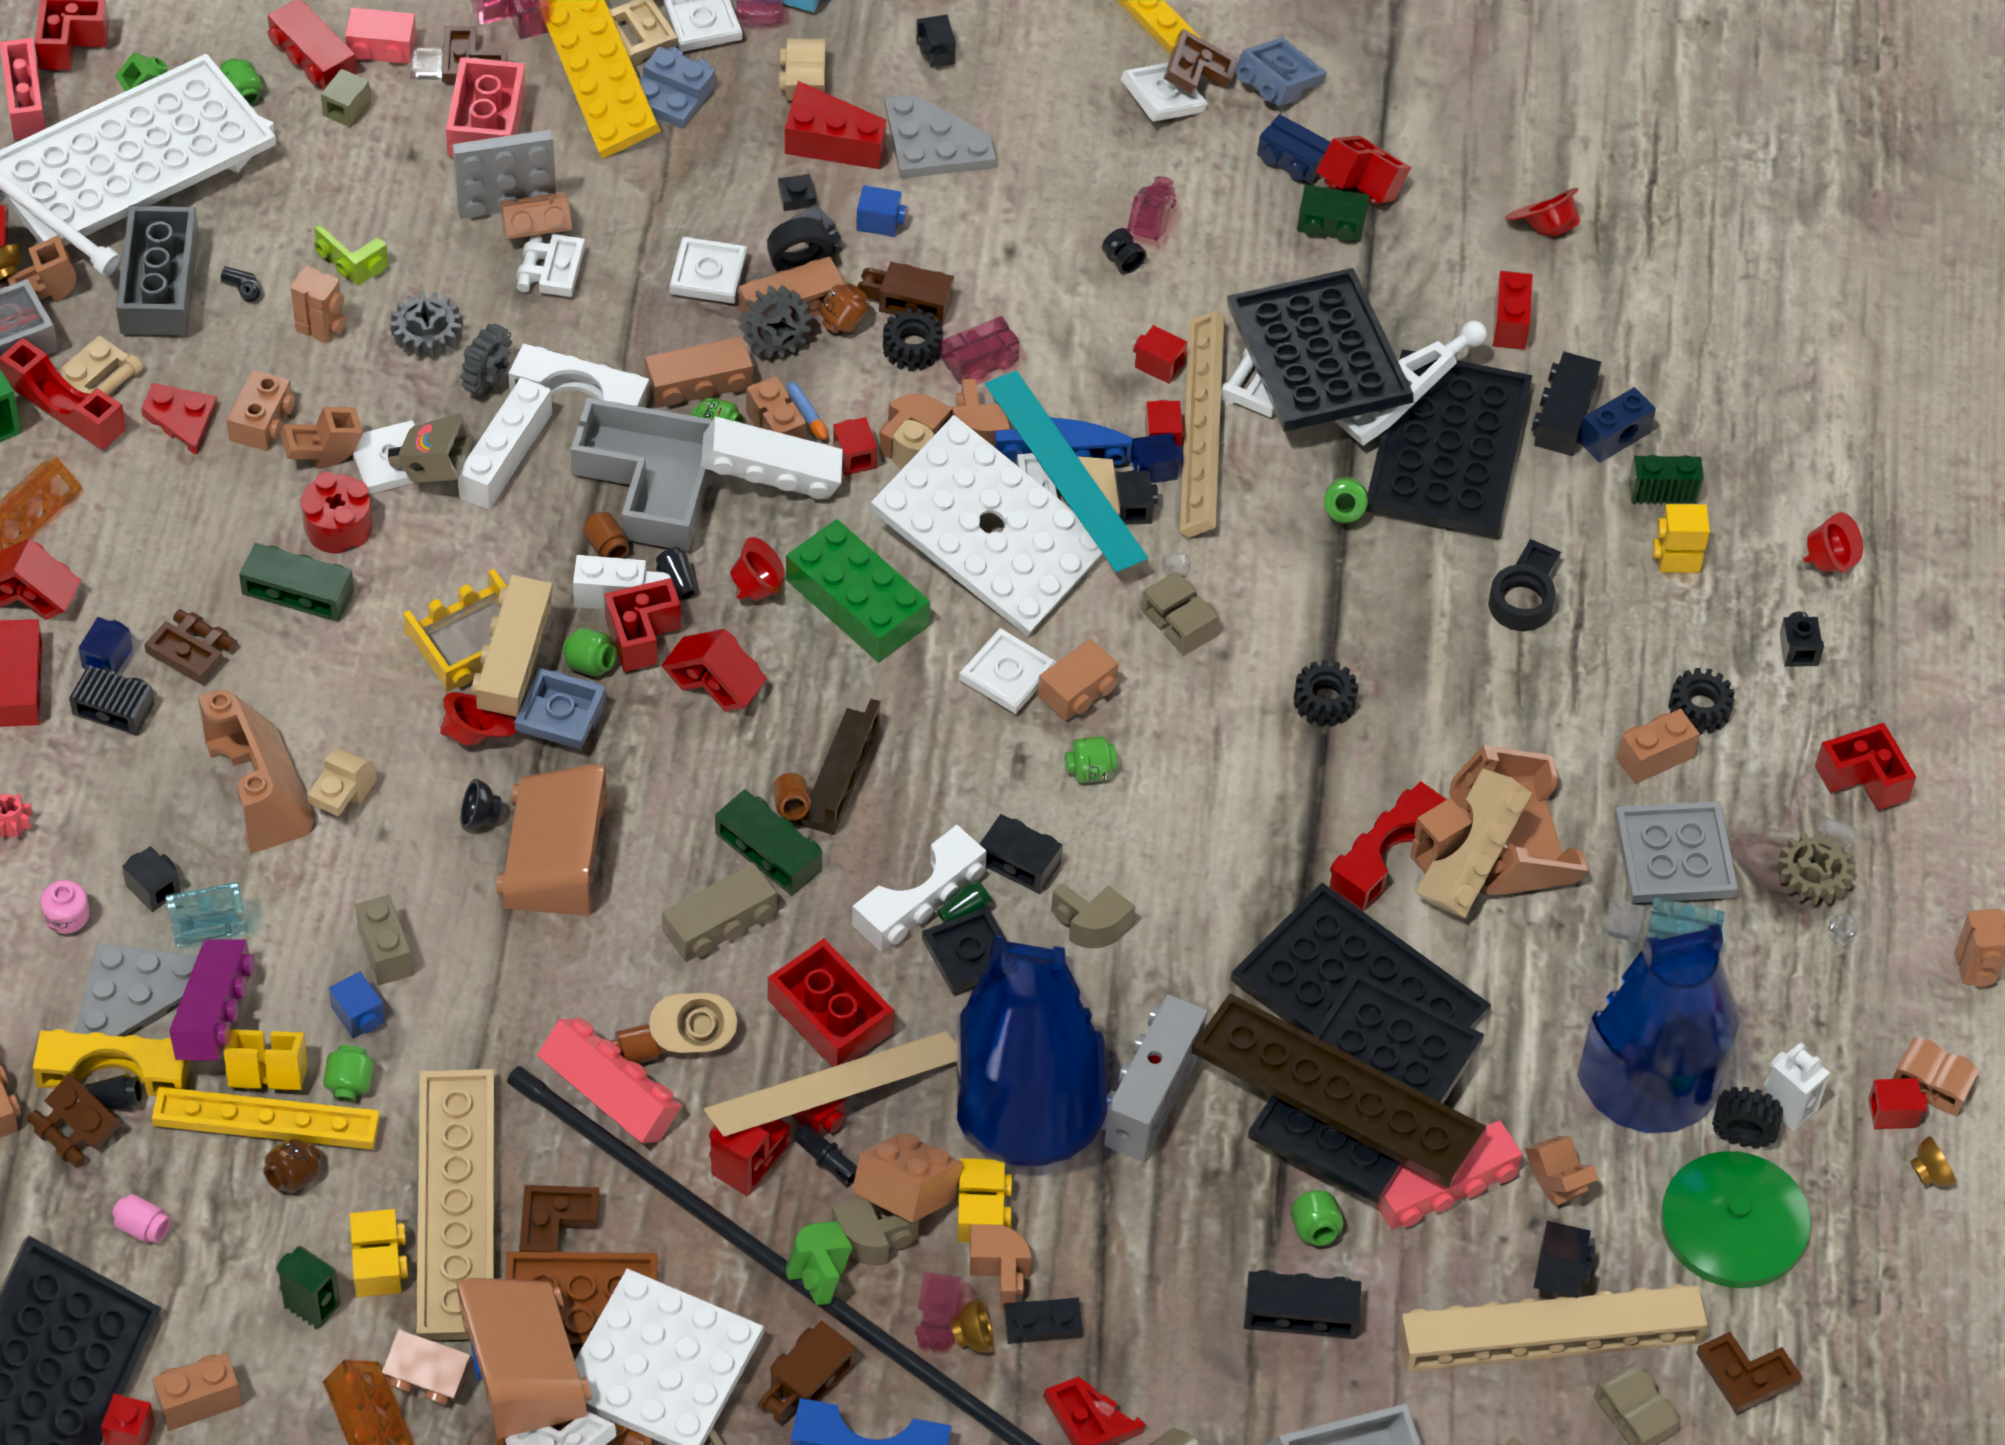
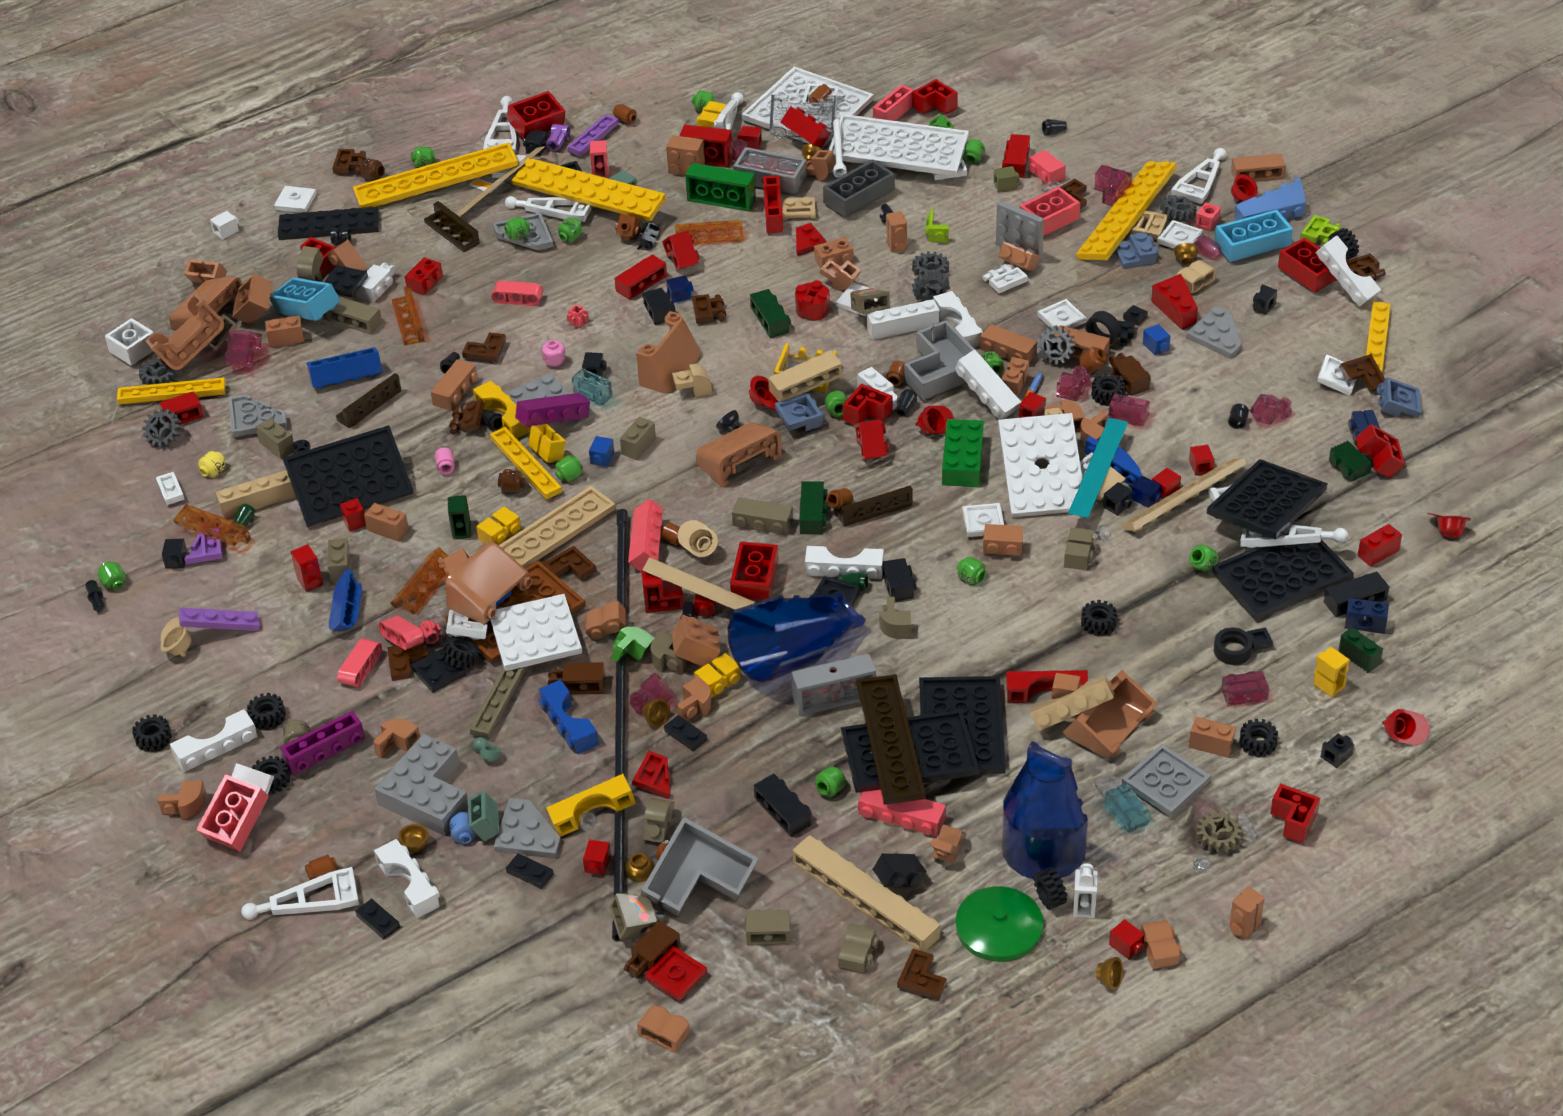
camera: 55 degrees right, 10 degrees down
none -> nougat brick [585,601,626,640]
none -> clear pink brick [1056,366,1091,402]
none -> pearl gold piece [1173,243,1198,265]
none -> clear pink brick [1221,671,1269,706]

